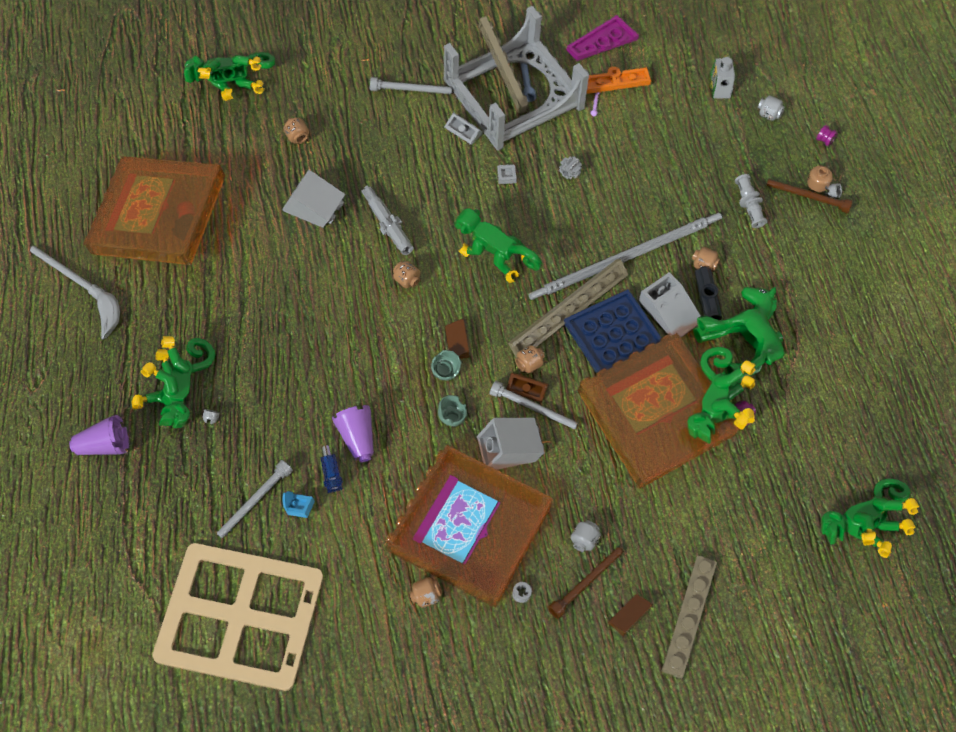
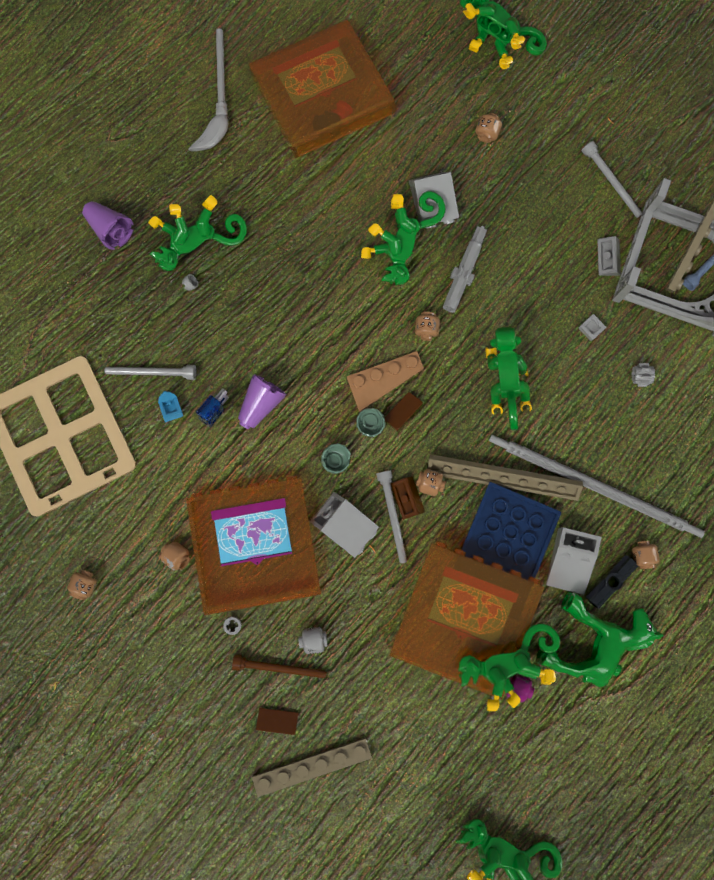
camera: 55 degrees right, 20 degrees up
none -> medium nougat head [67,569,97,600]
none -> medium nougat wing [346,351,424,413]
none -> green animal [361,191,446,286]

